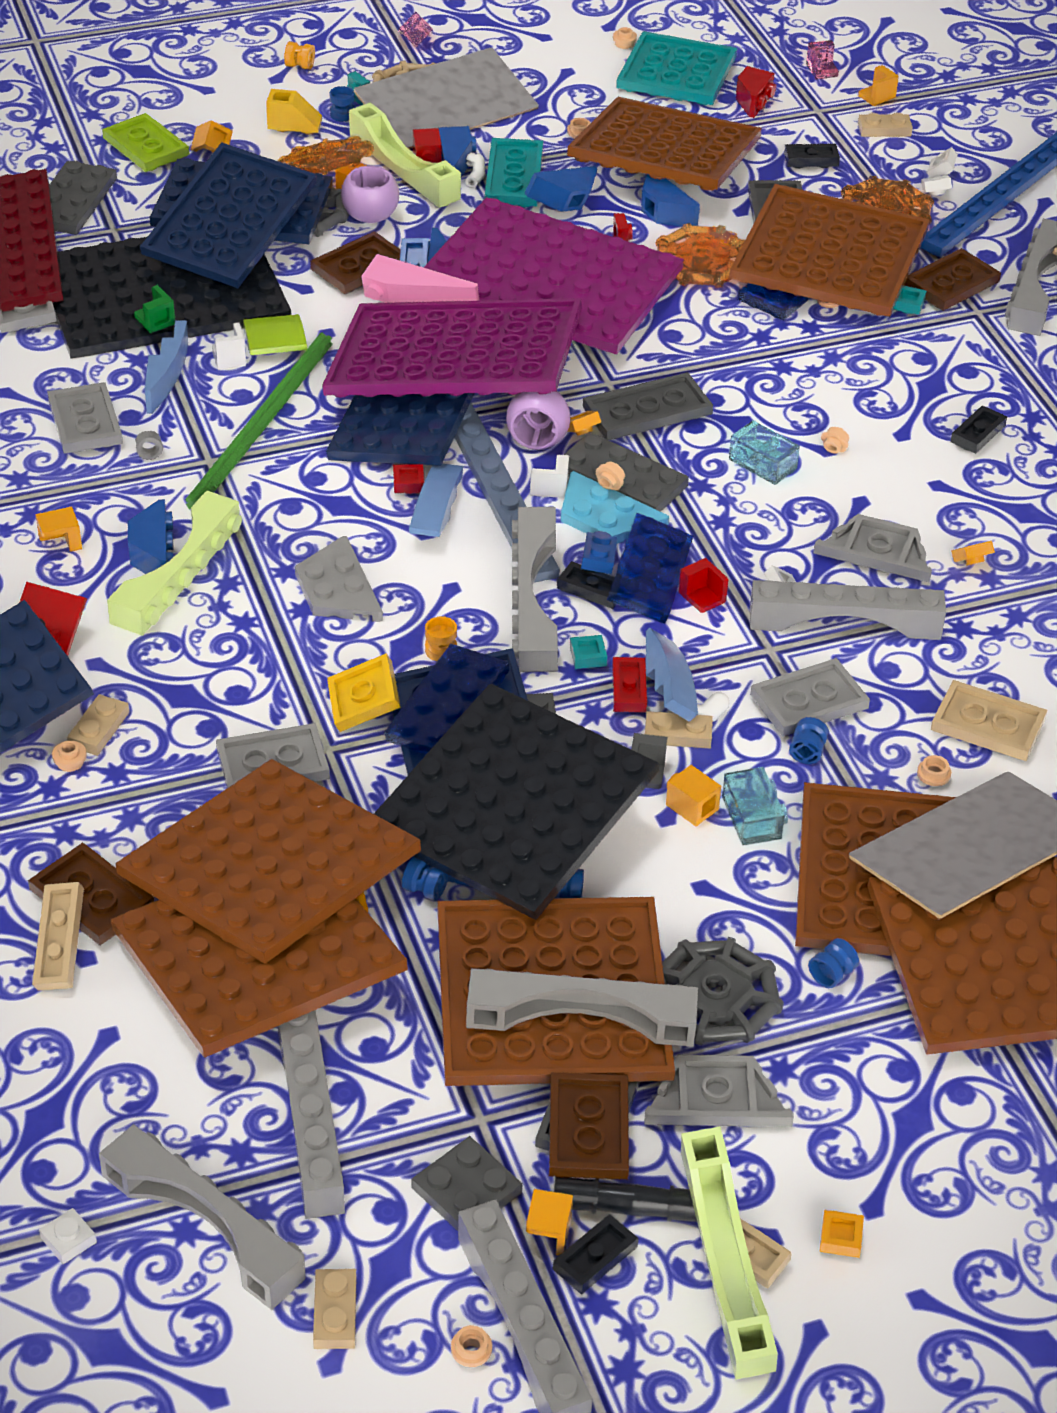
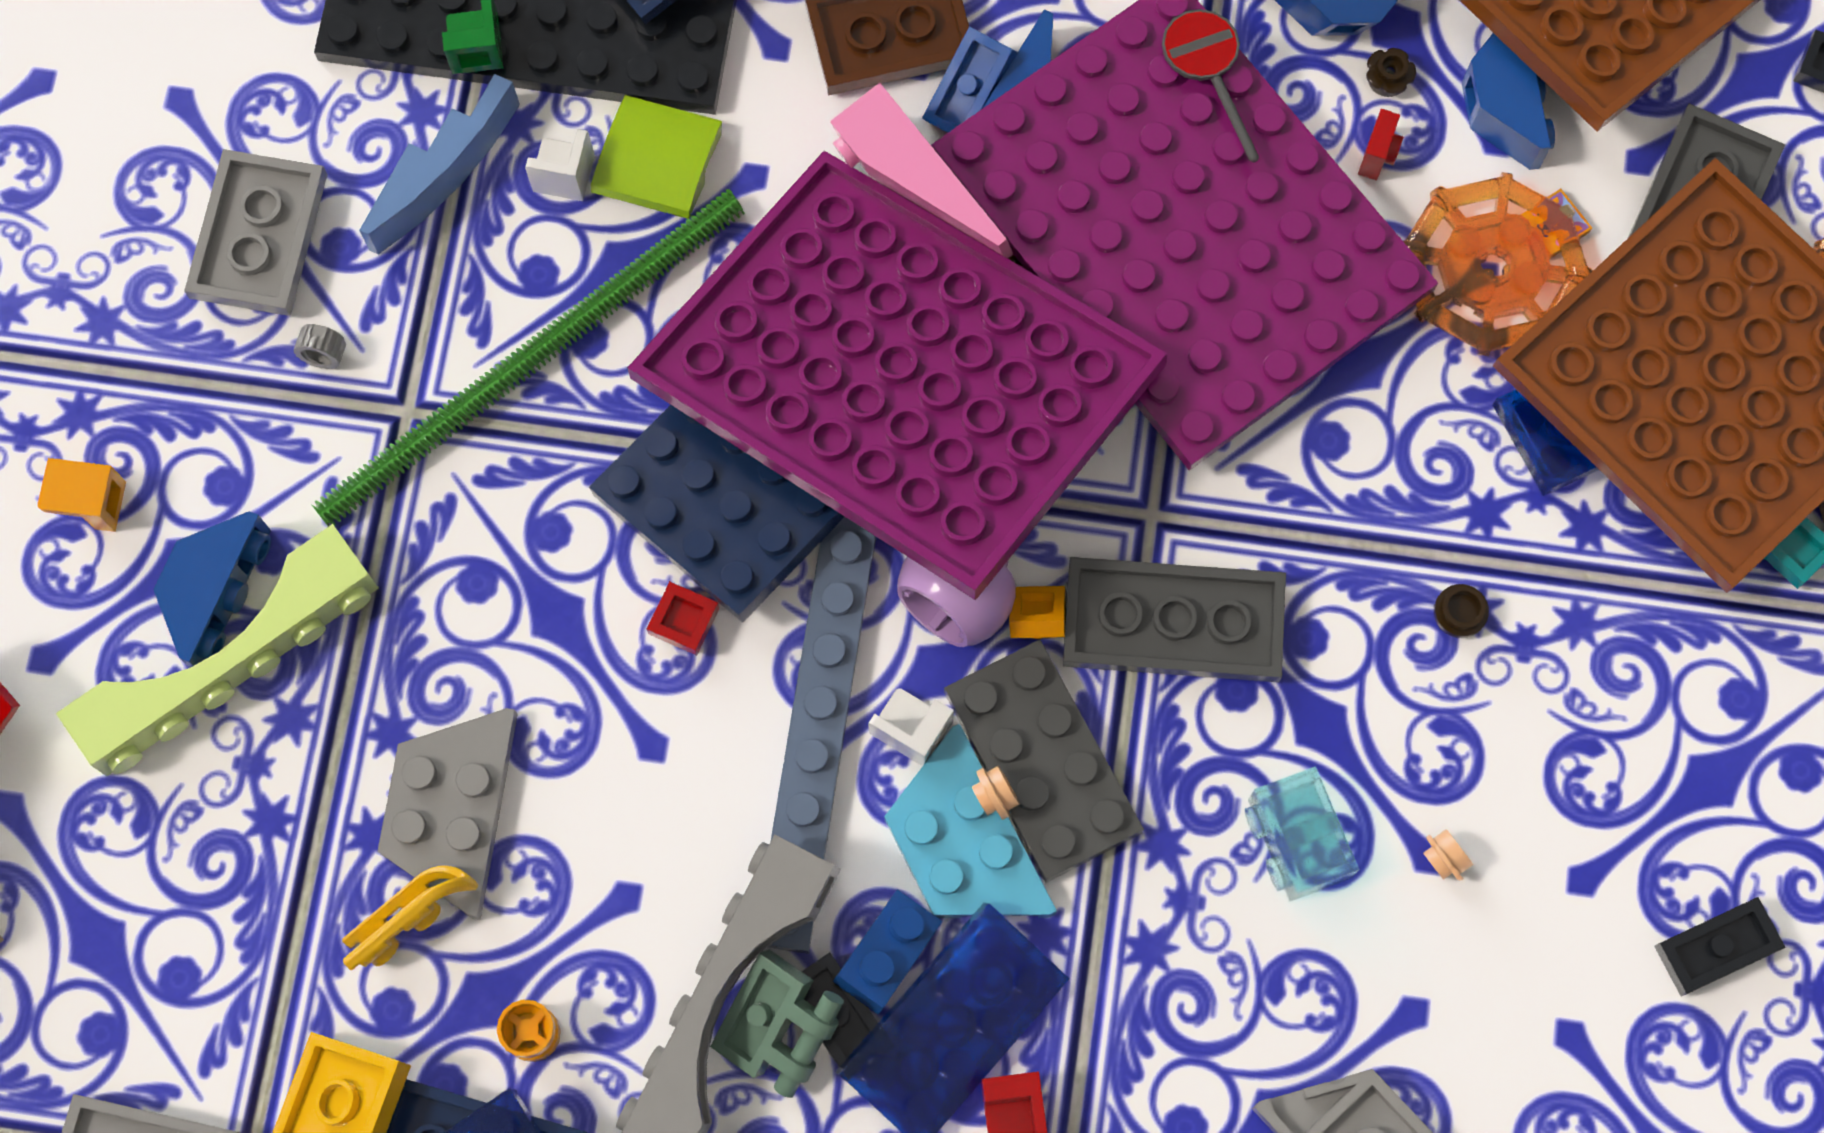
camera: 30 degrees right, 30 degrees up
medium blue slope [409,463,463,537] -> none
none -> yellow piece [342,866,478,971]
none -> sand green plate [710,949,844,1098]
none -> piece [1161,9,1259,163]
none -> dark brown plate [1366,48,1416,97]
none -> dark brown plate [1433,584,1489,638]

